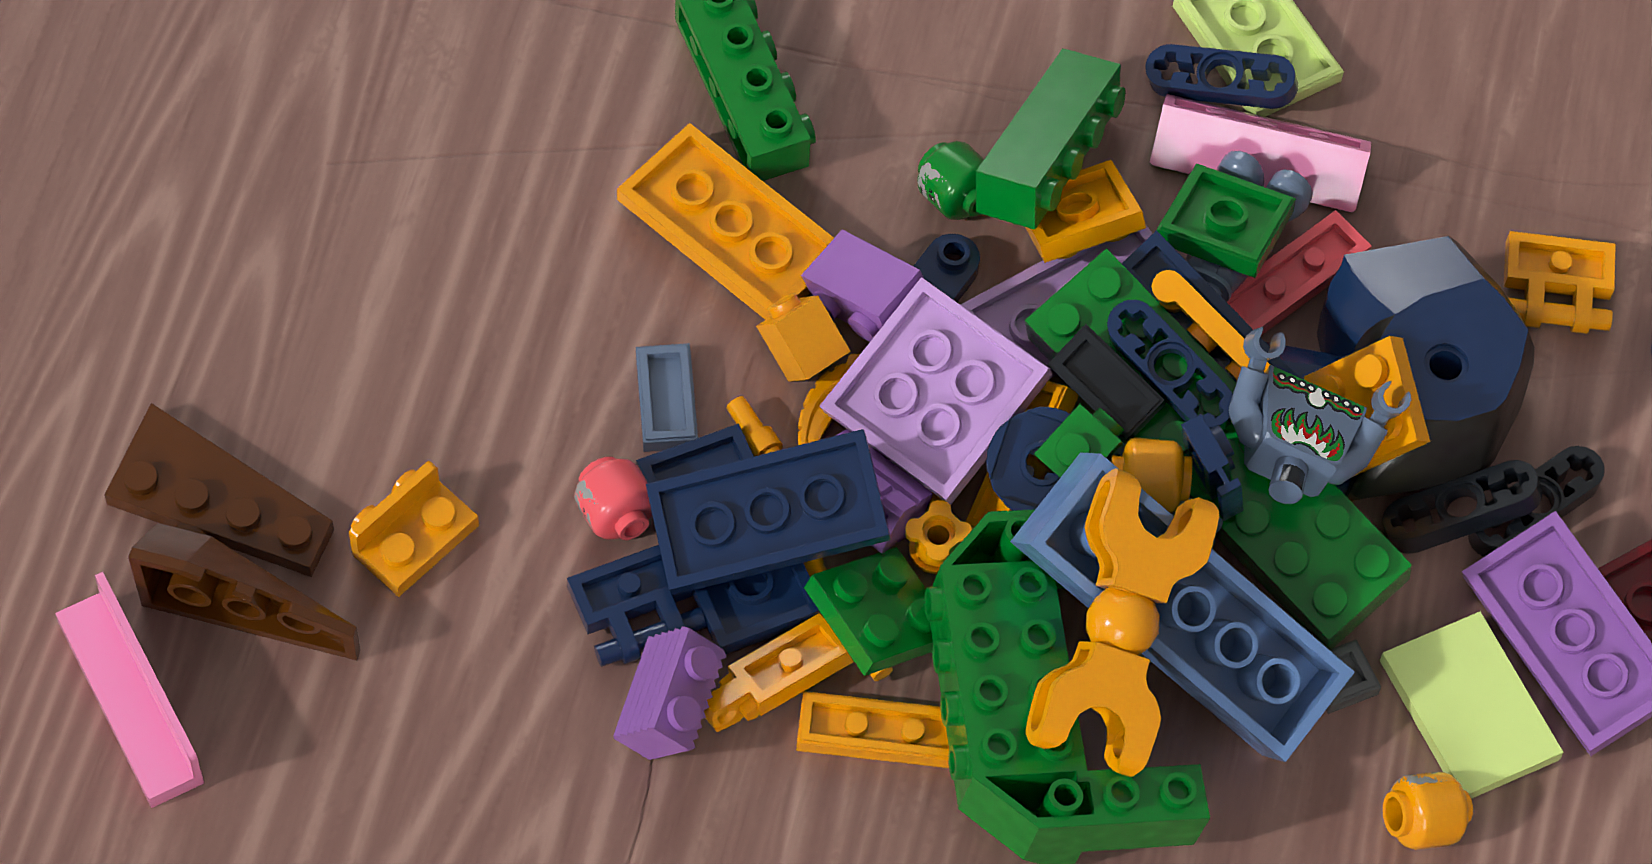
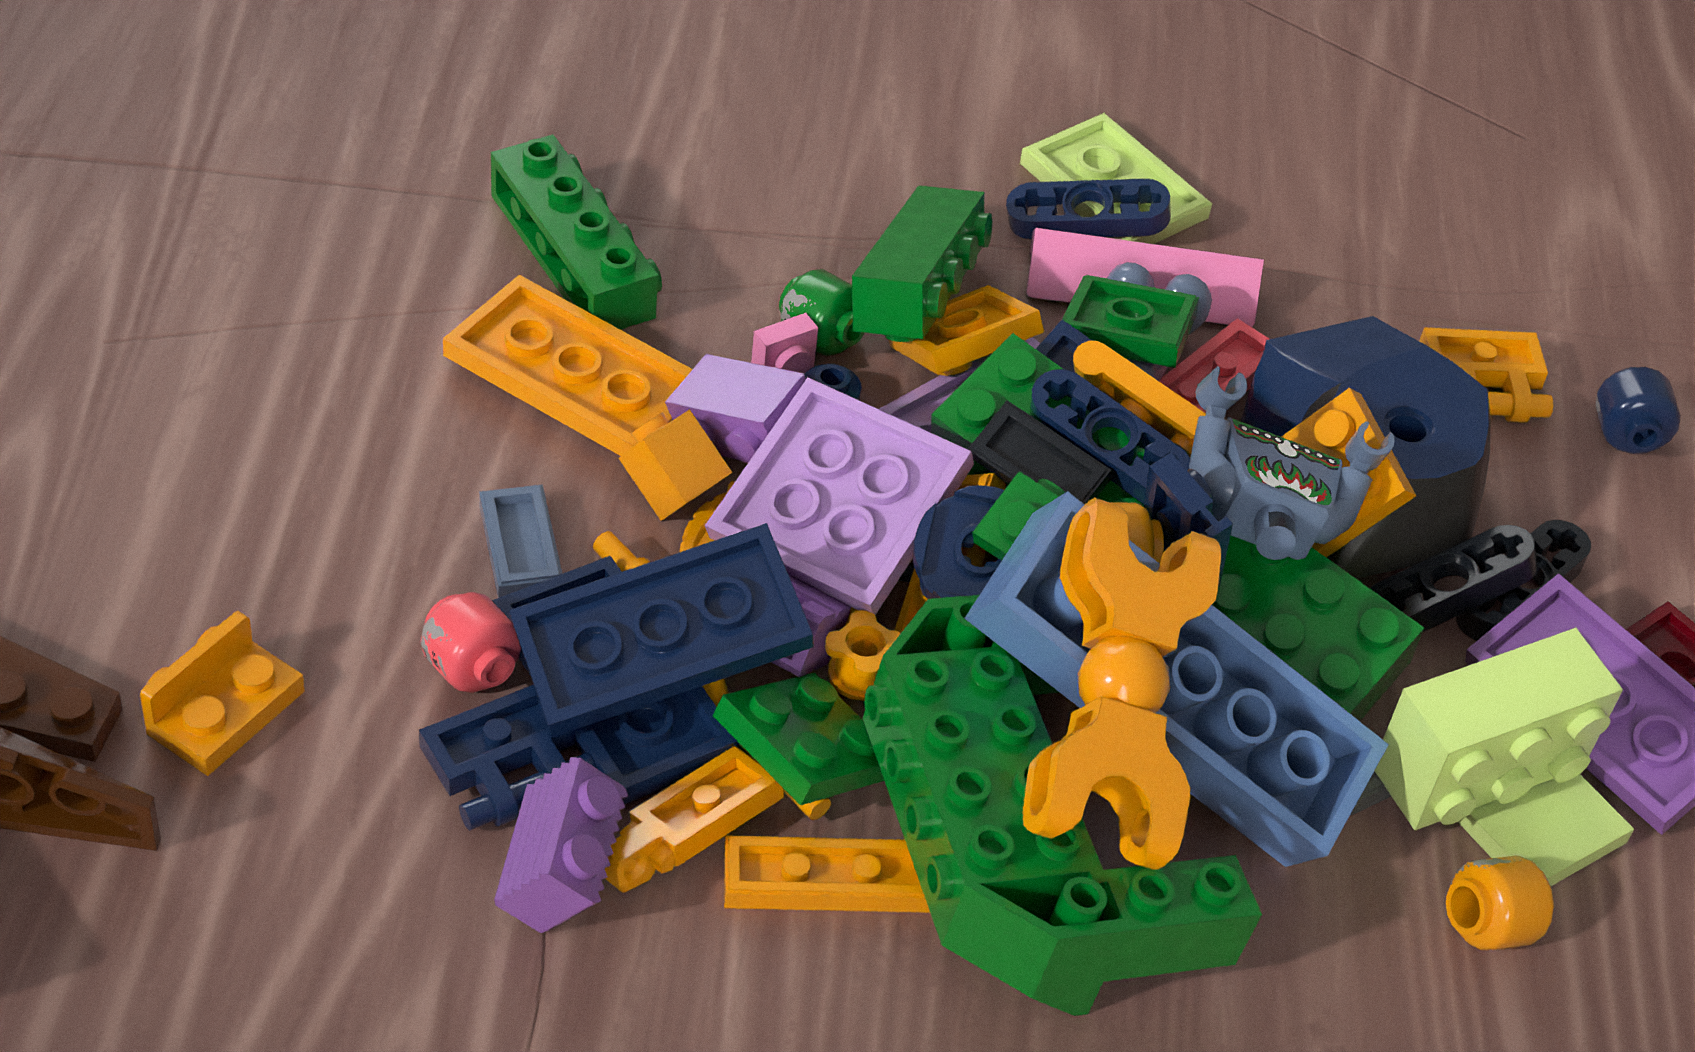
camera: 10 degrees left, 15 degrees down
none -> bright pink plate [751,313,818,374]
none -> yellowish green brick [1375,628,1623,830]

